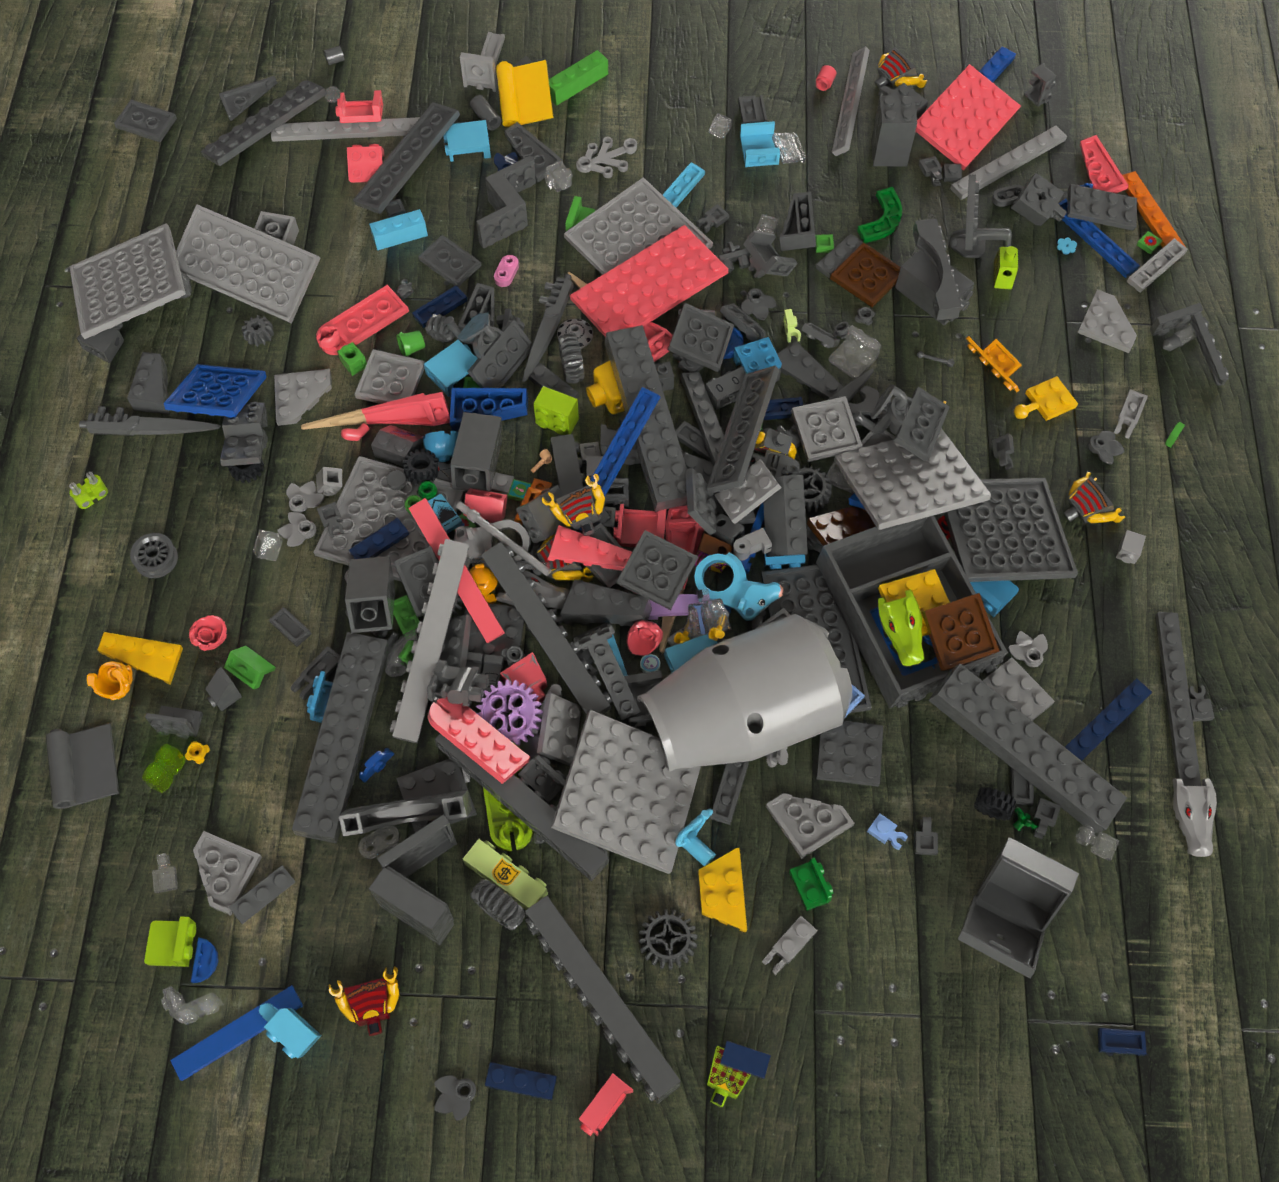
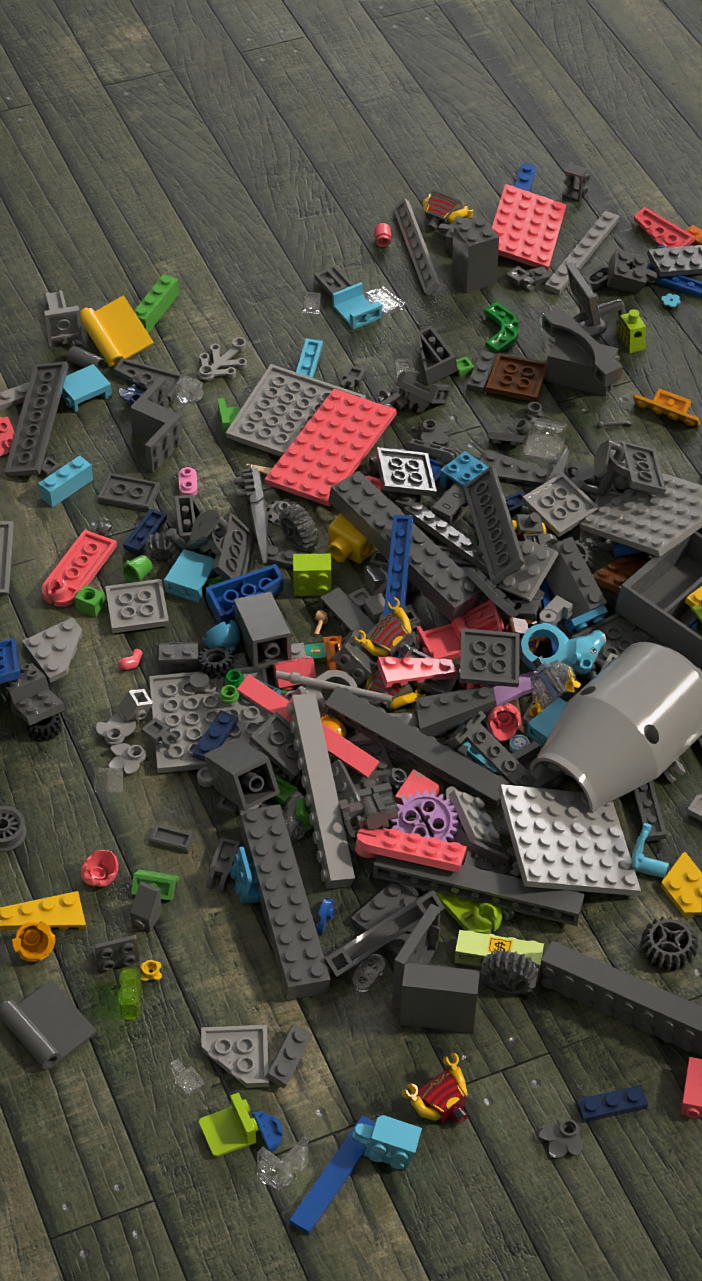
camera: 25 degrees left, 15 degrees down
coral plate [301,392,450,430] -> none
yellowish green plate [783,309,801,343] -> none

